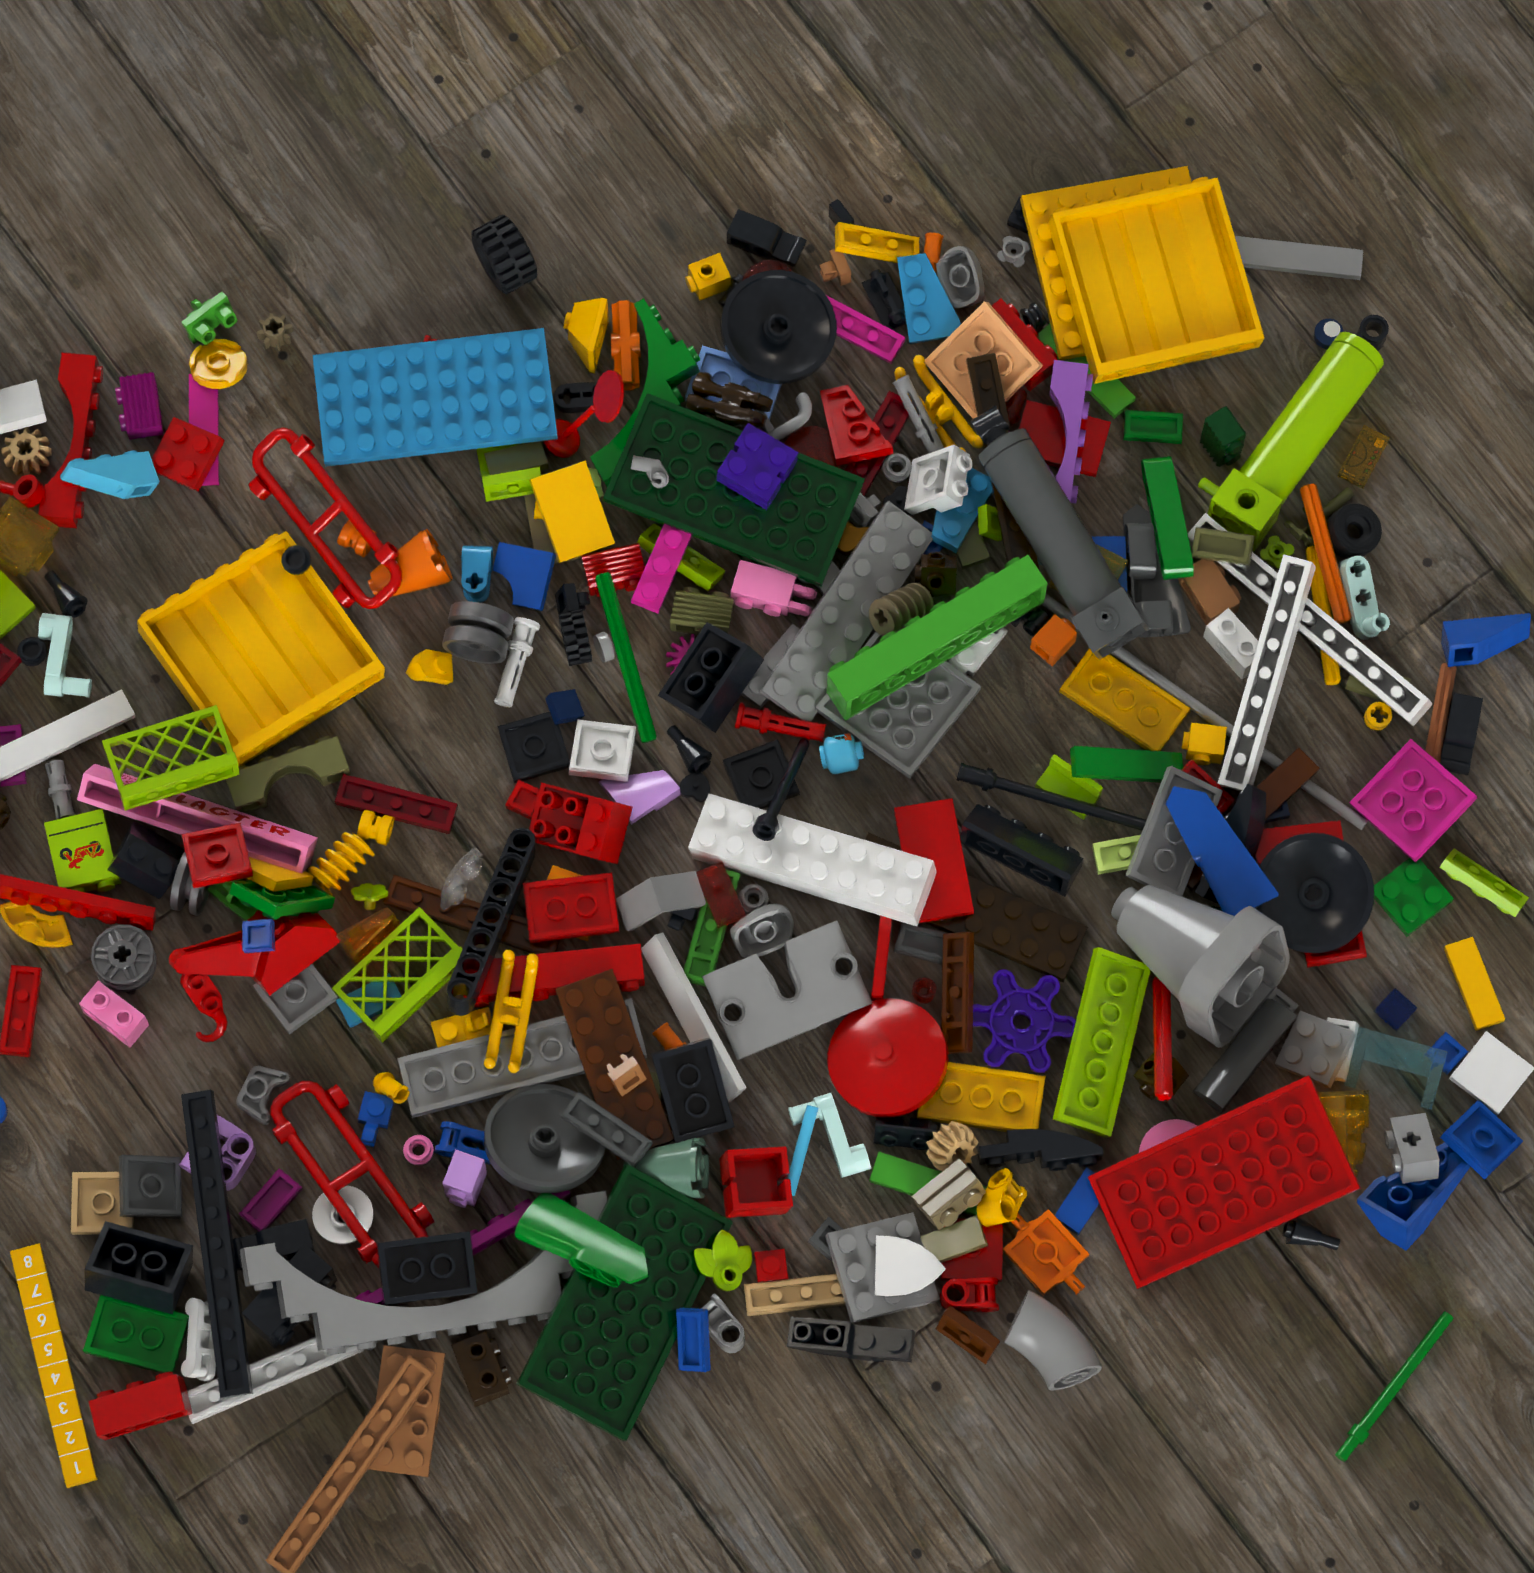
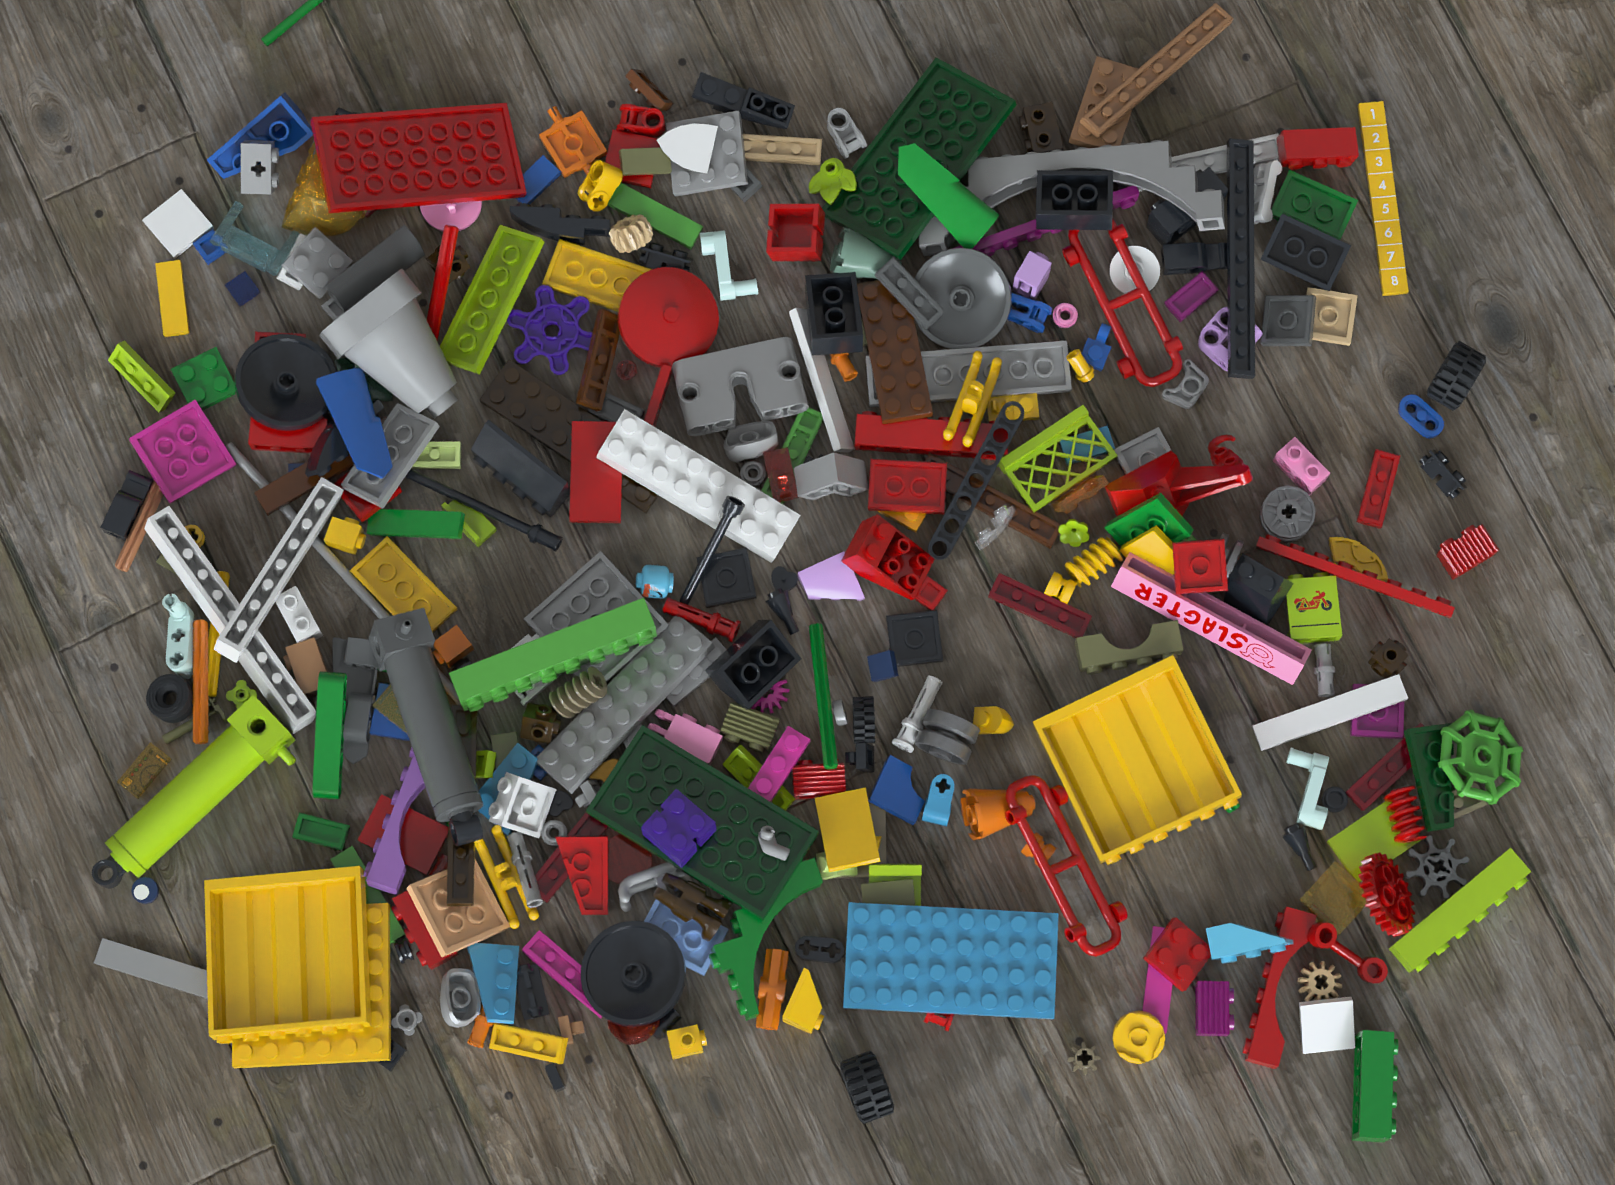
camera: 170 degrees left, 5 degrees up
lime fence [102,705,240,811] -> none
bright green hips [181,292,238,345] -> none
blue tile [242,919,275,954] -> none
black plate [282,545,311,575] -> none
red piece [544,370,624,458] -> none
white tile [569,719,636,782] -> none
medium nougat tile [607,1054,647,1097] -> none
blue tile [676,1307,711,1372] -> none
black piece [727,209,807,267] -> none
red plate [754,1249,788,1283] -> none
medium azure bar [787,1105,818,1196] -> none
dark tan brick [911,1158,986,1231] -> none
light grey brick [1004,1290,1102,1391] -> none
olive tile [1191,527,1255,566] -> none
dark green brick [1200,406,1247,467] -> none
blue tile [1440,1099,1523,1180] -> none
blue slope [1441,613,1531,667] -> none

